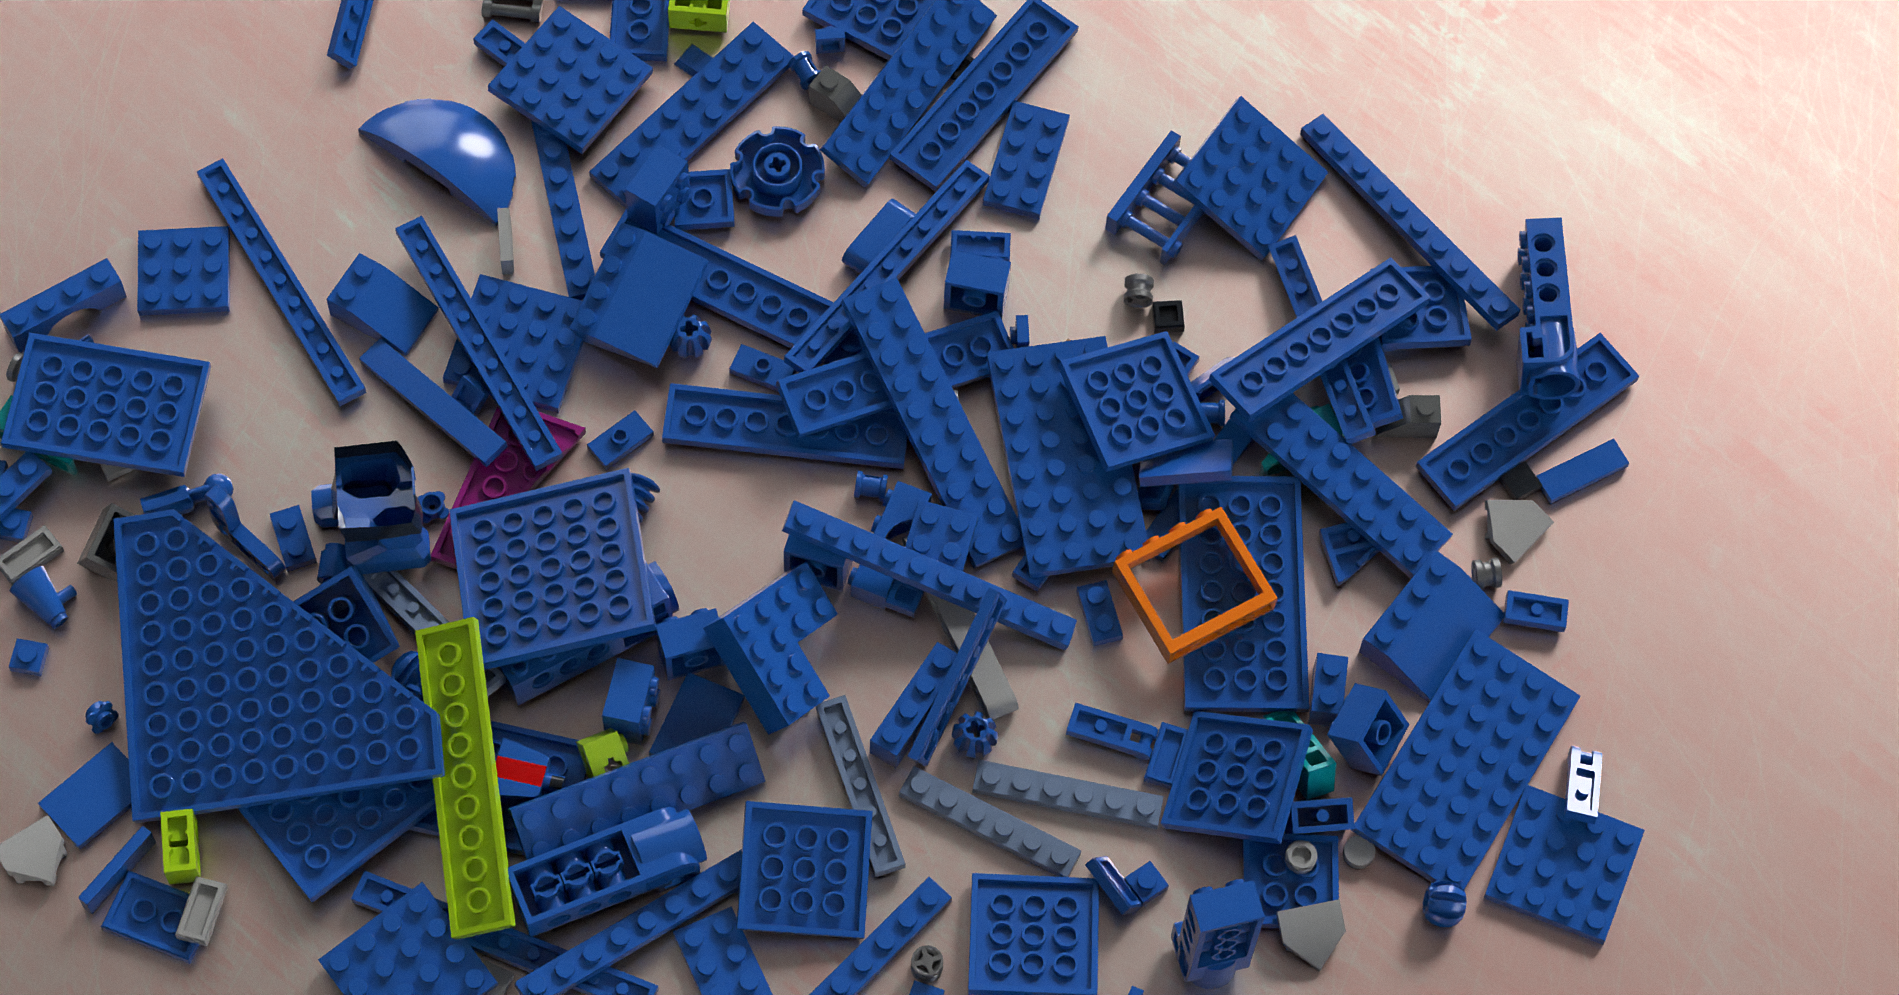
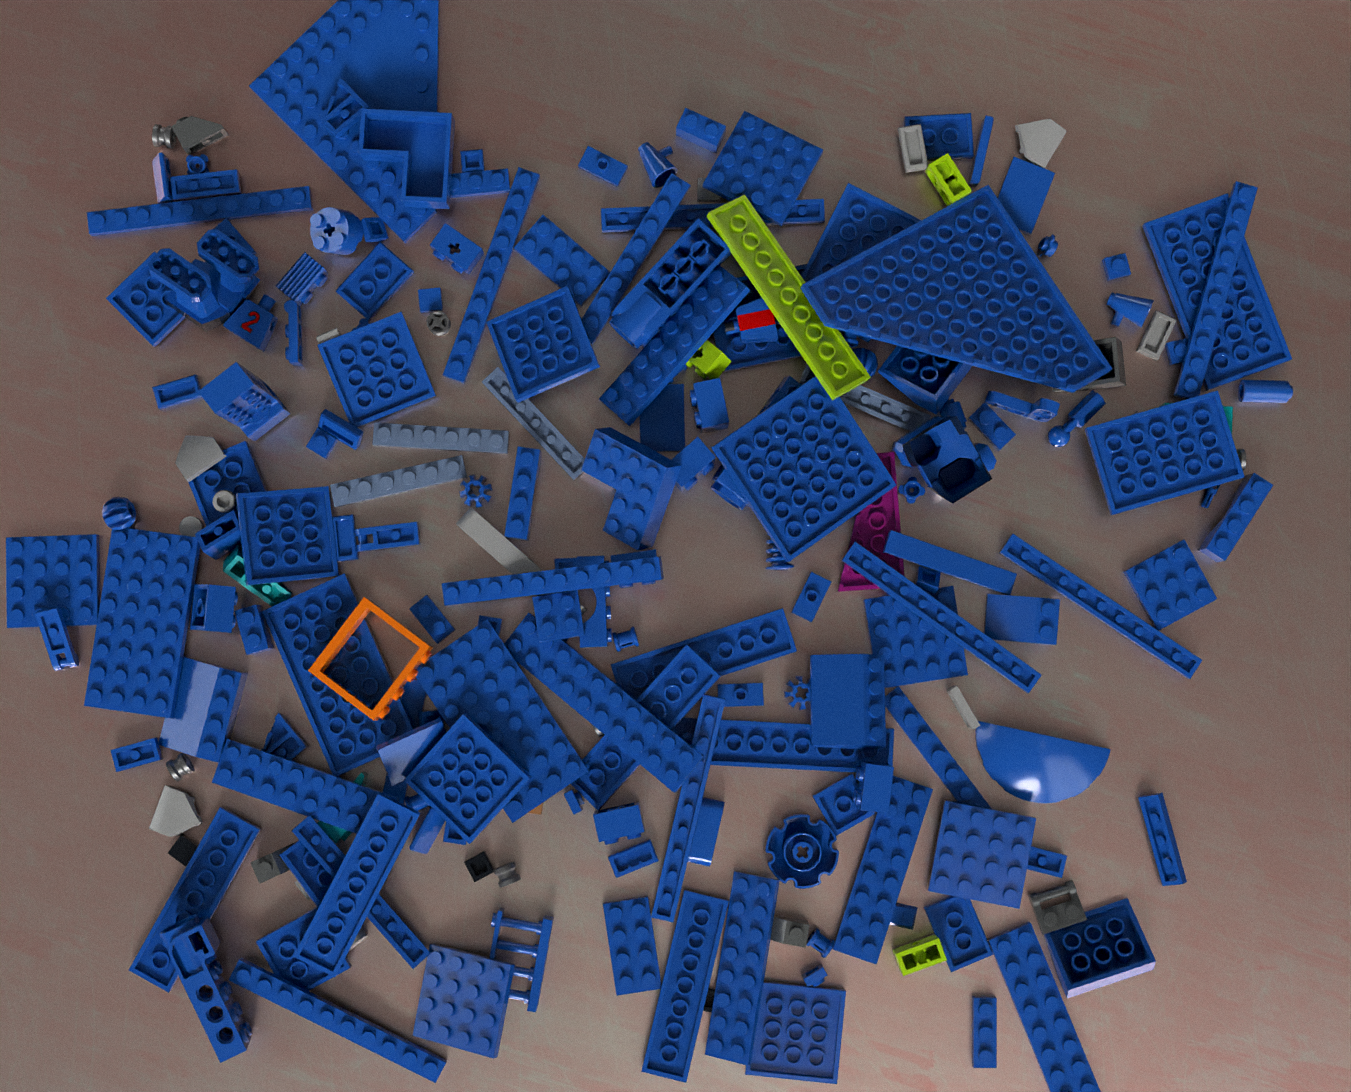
camera: 155 degrees right, 20 degrees up
blue tile [908,587,1007,767] -> none
blue tile [1536,438,1629,504] -> none

